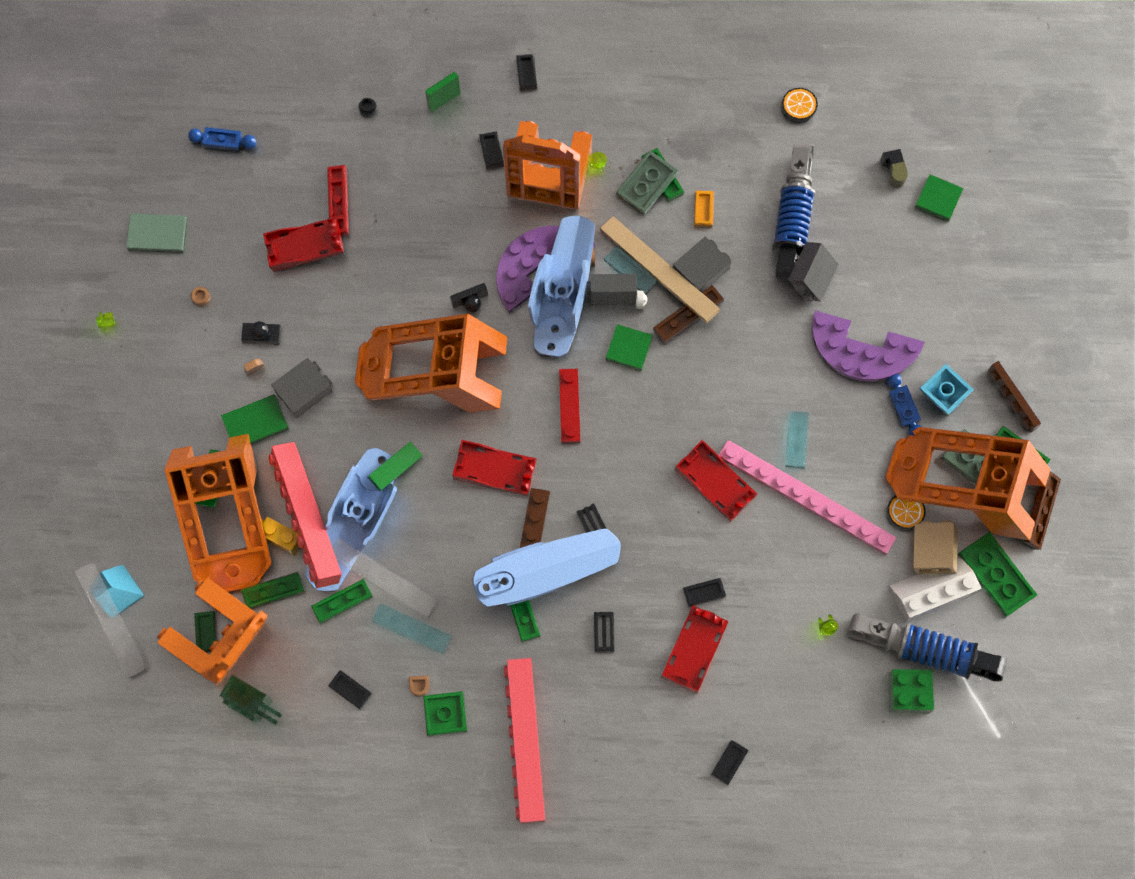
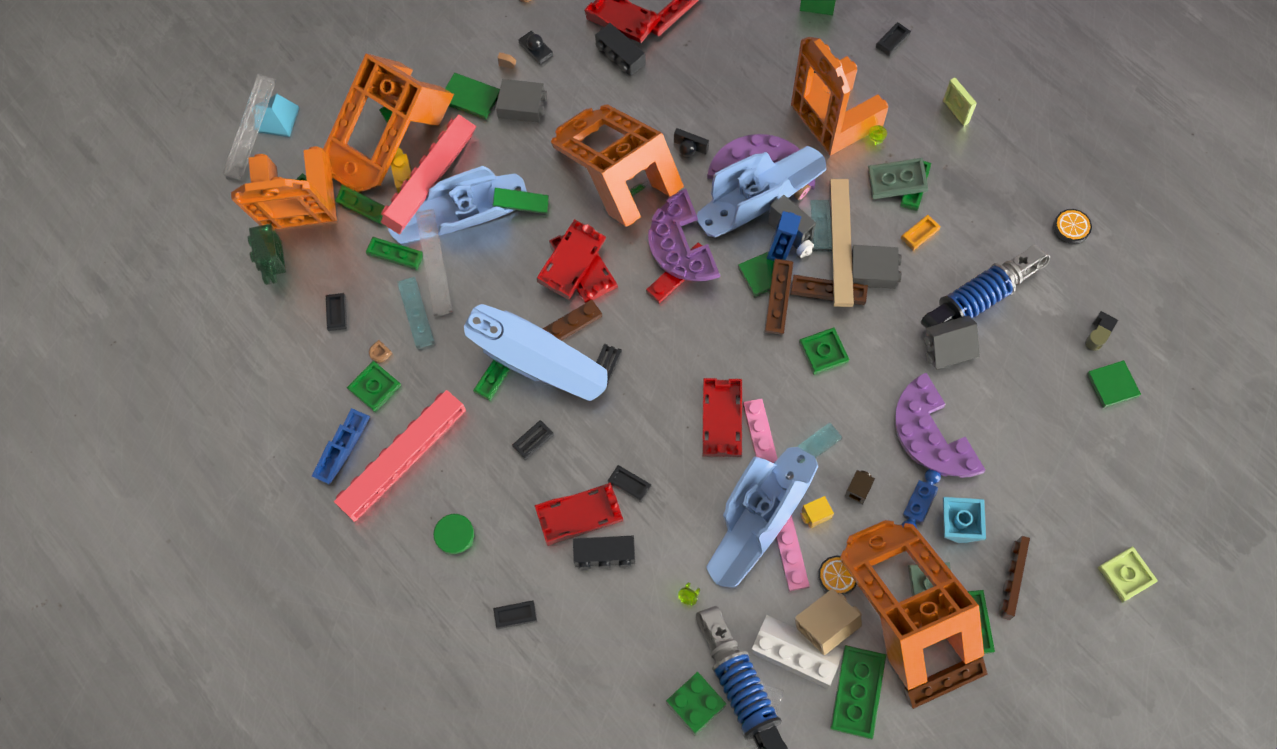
camera: 50 degrees right, 5 degrees down
none -> blue slope [312,408,370,484]
none -> green tile [433,514,474,554]
none -> red piece [537,219,606,300]
none -> black brick [573,535,635,570]
none -> black brick [595,23,646,76]
none -> medium lavender plate [648,189,720,281]
none -> light blue piece [706,447,818,588]
none -> reddish brown plate [764,259,793,335]
none -> blue brick [767,211,801,261]
none -> green tile [799,327,850,374]
none -> yellow brick [800,496,834,528]
none -> dark brown brick [845,470,875,505]
none -> yellowish green tile [943,78,977,126]
none -> yellowish green tile [1098,546,1158,603]

